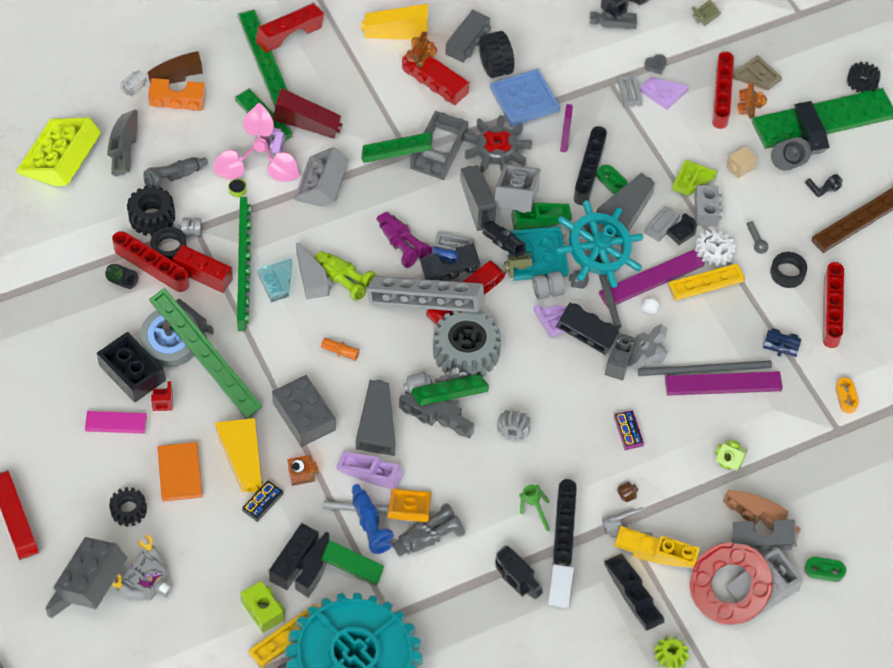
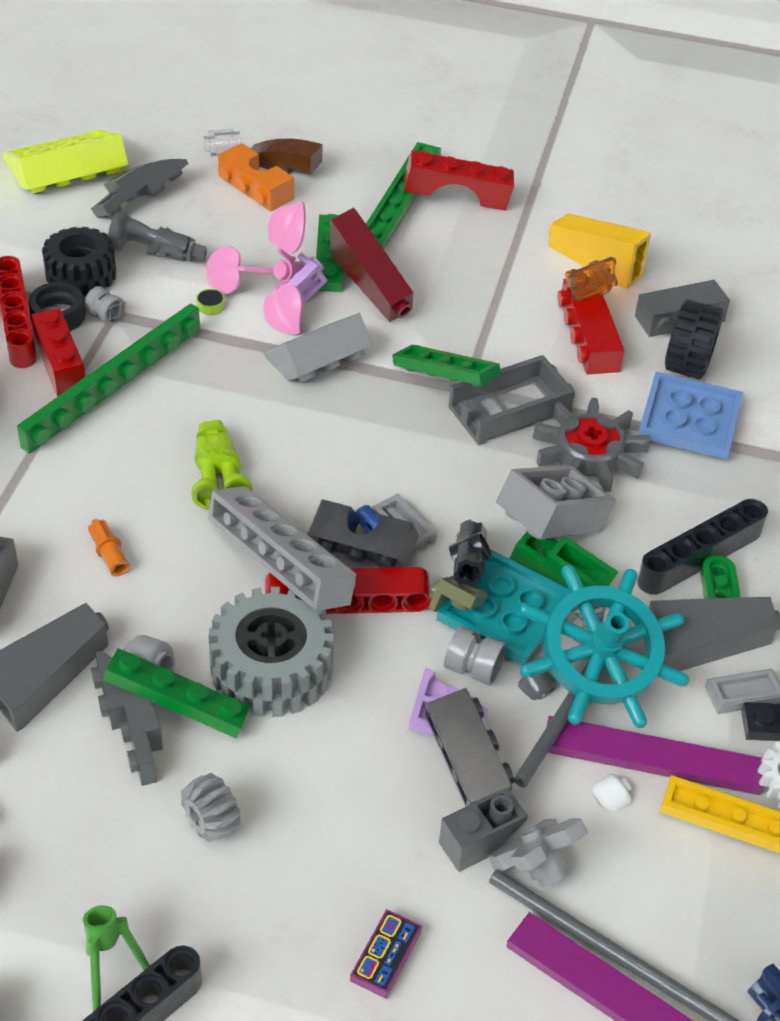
camera: 40 degrees right, 10 degrees down
clear light blue wing [257,258,292,303] -> none
light grey slope [296,243,332,299] -> none
magenta piece [376,212,432,268] -> none
light grey piece [435,368,467,382] -> none
dark grey slope [460,165,496,231] -> none
magenta tile [560,104,573,152] -> none

